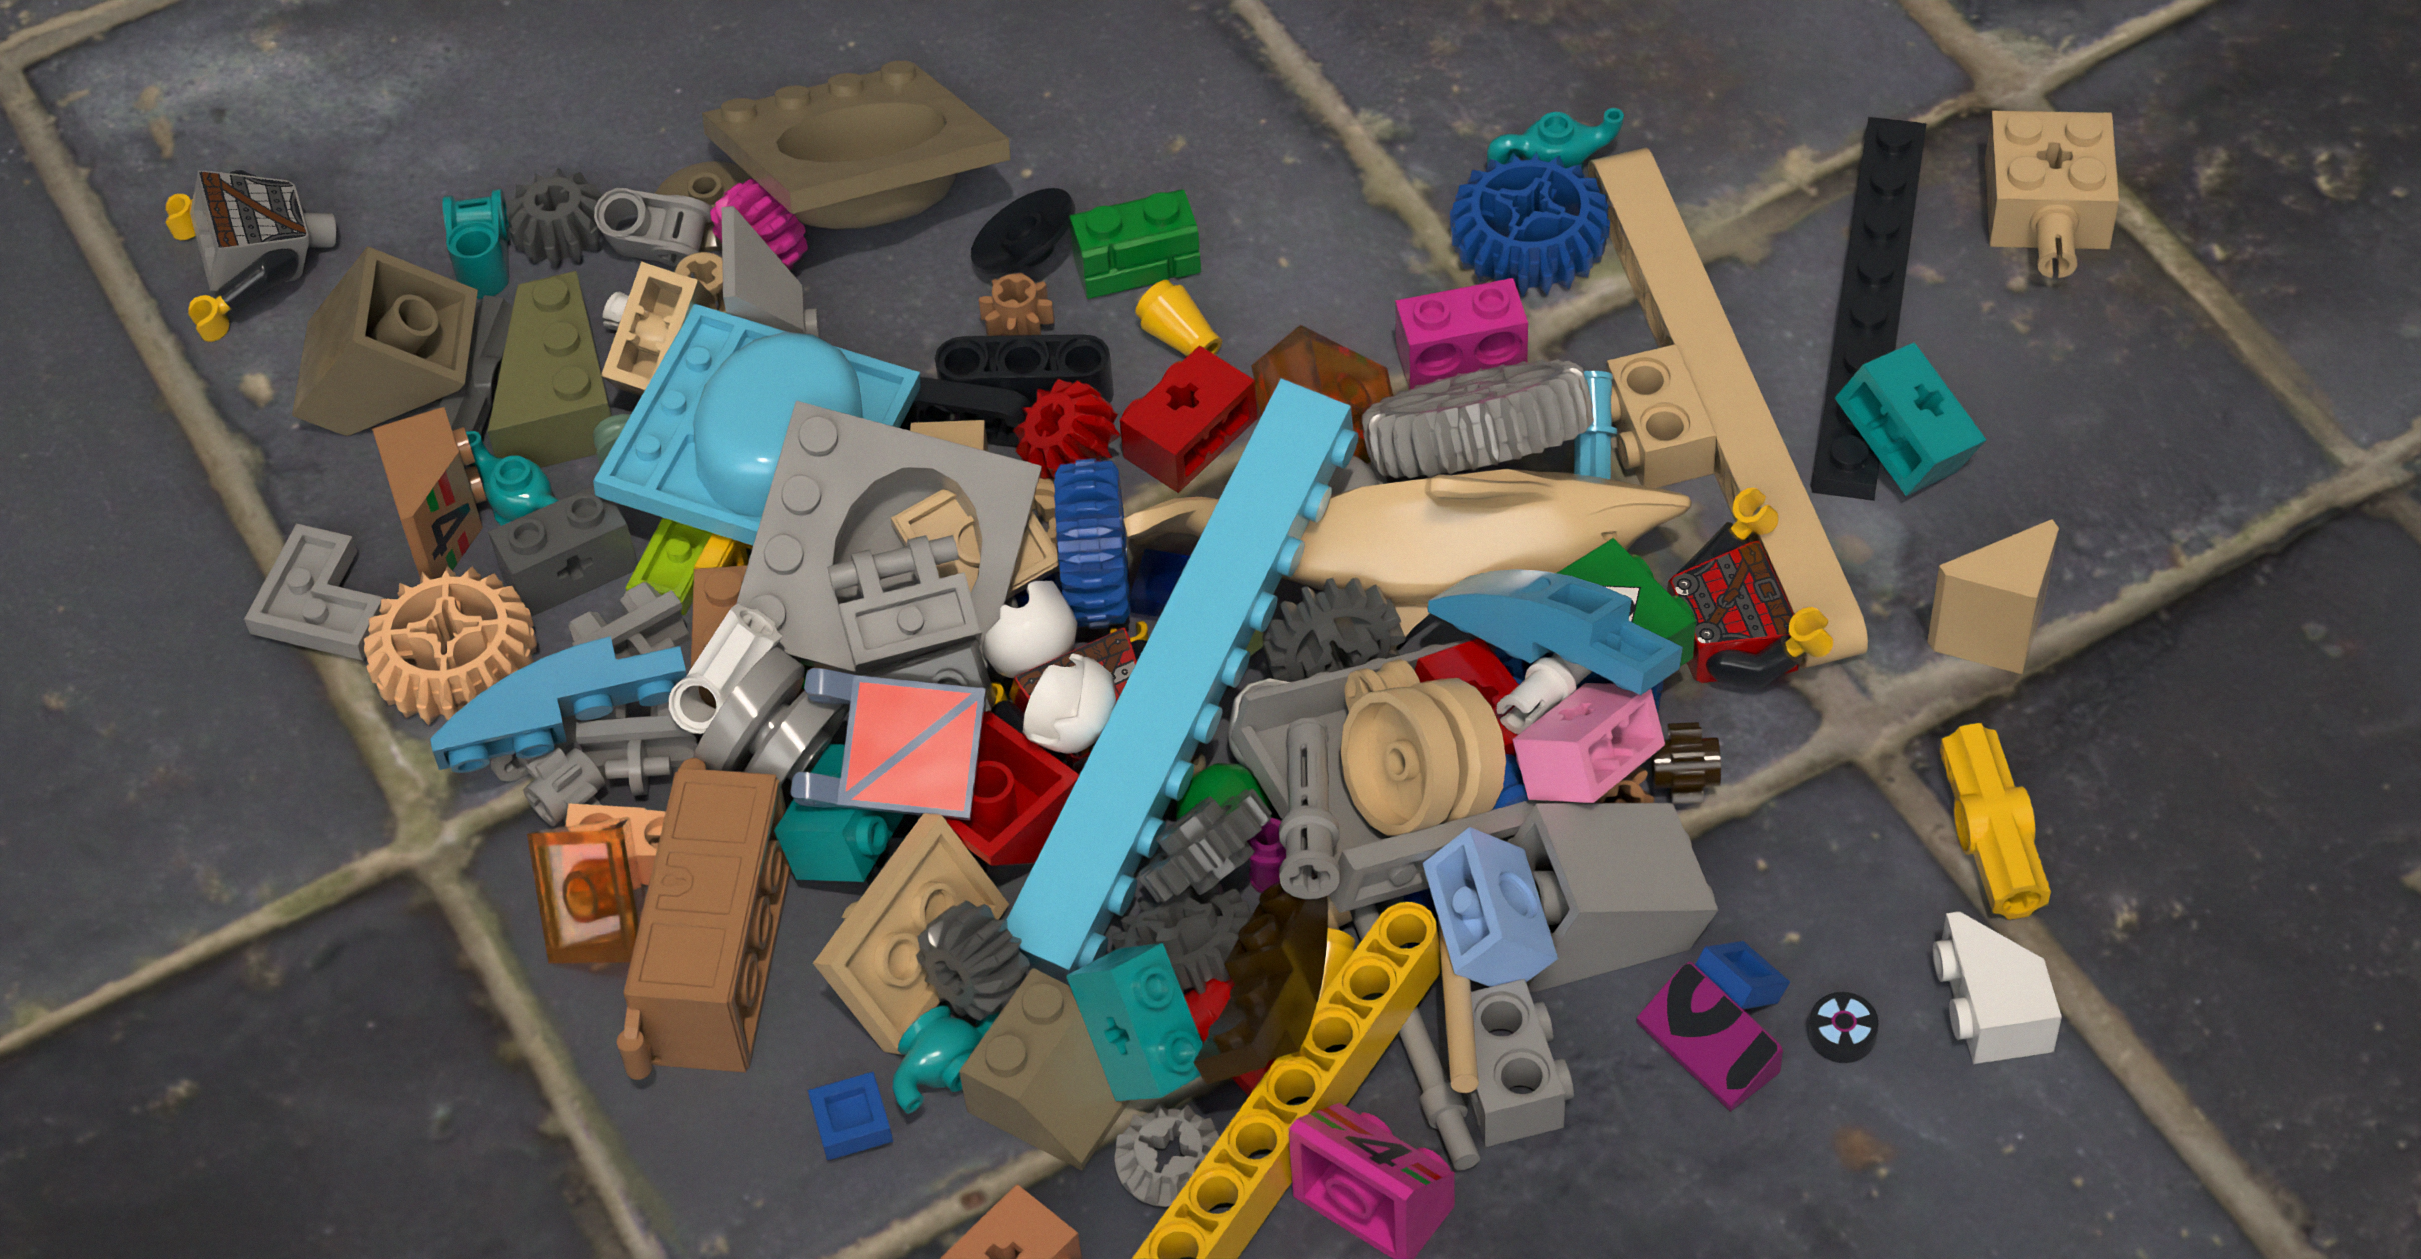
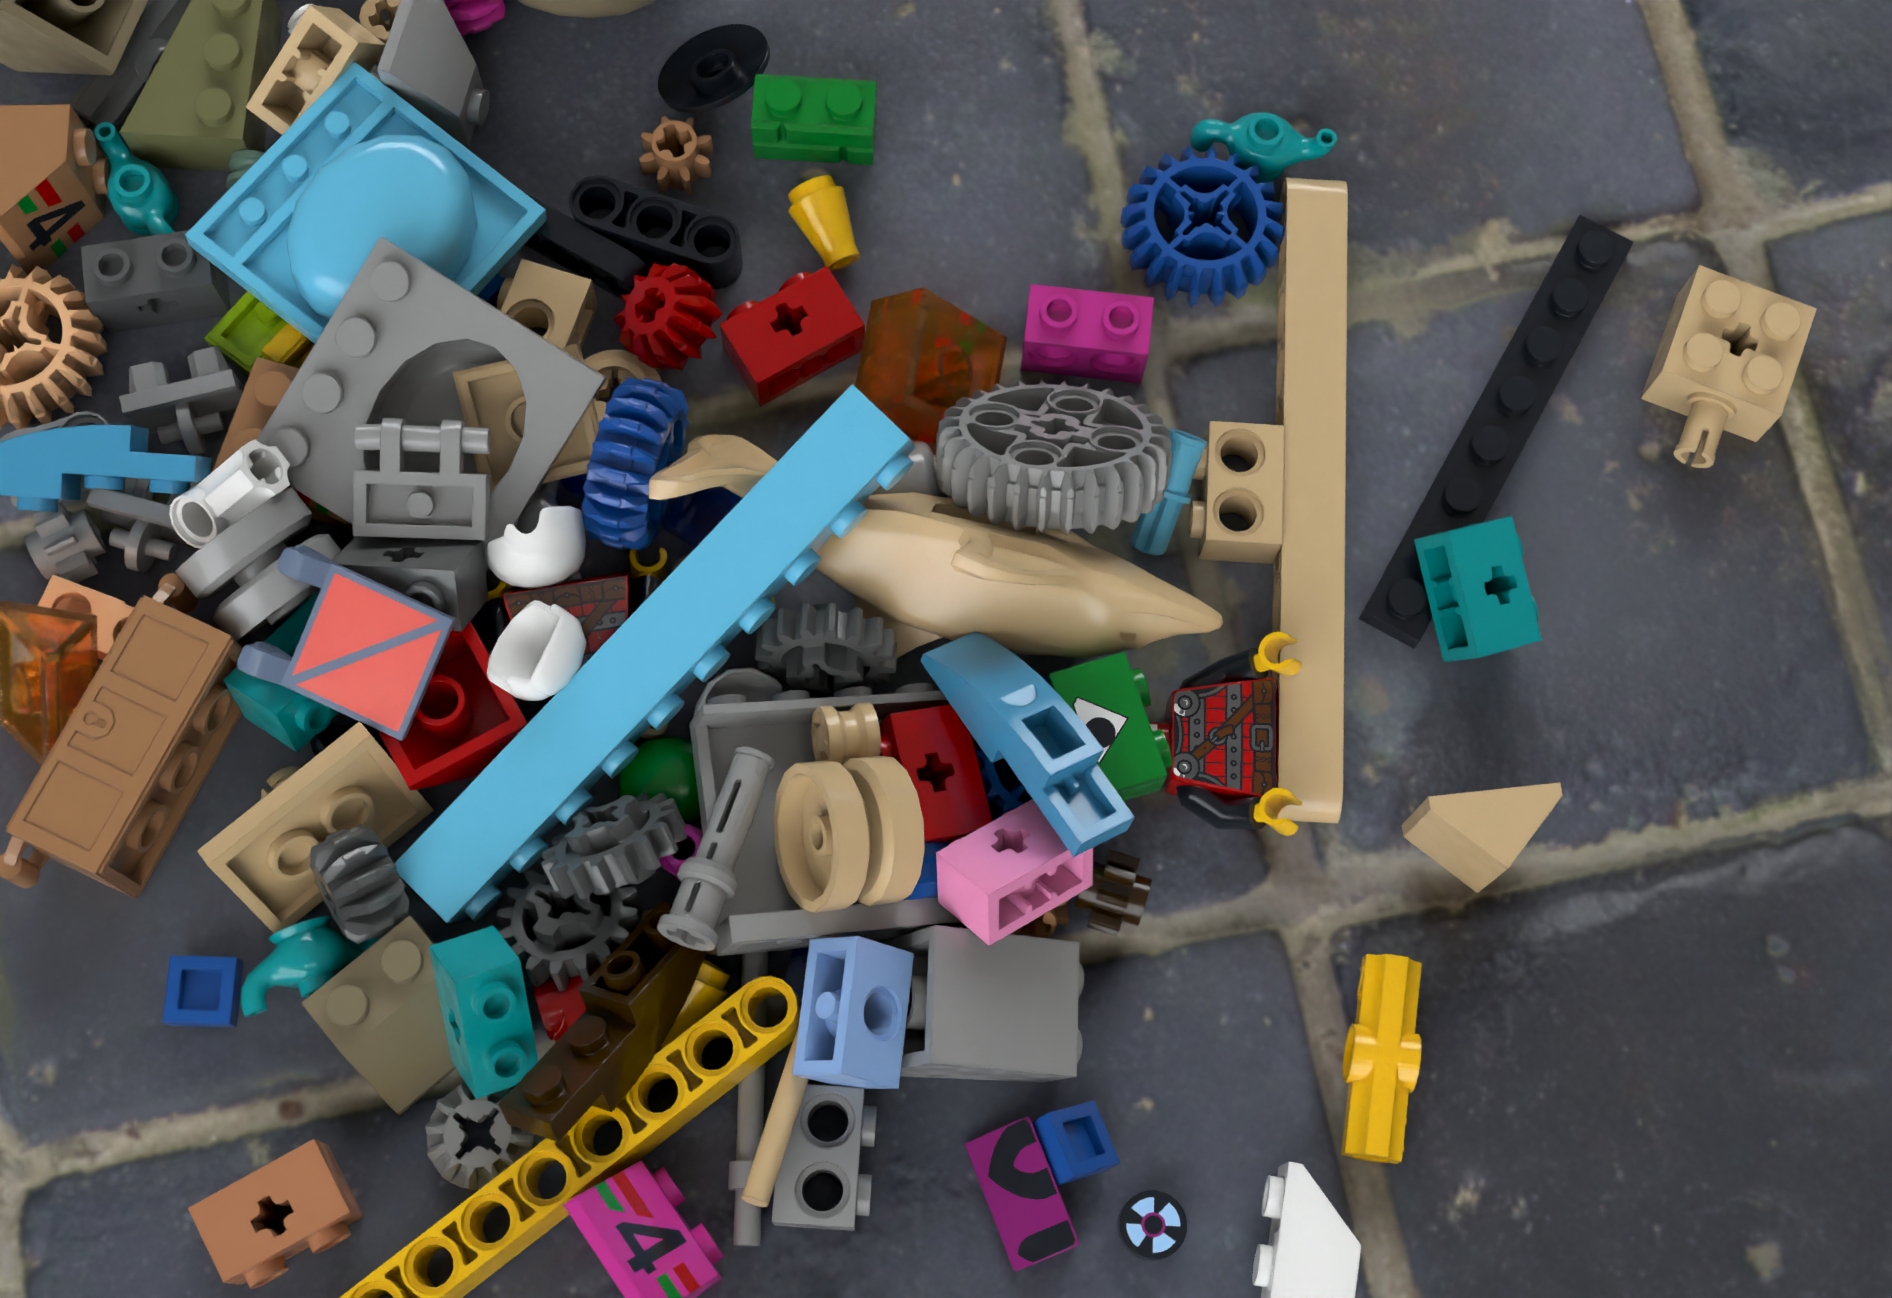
camera: 10 degrees right, 20 degrees up
white pin [1496,653,1592,734] -> none

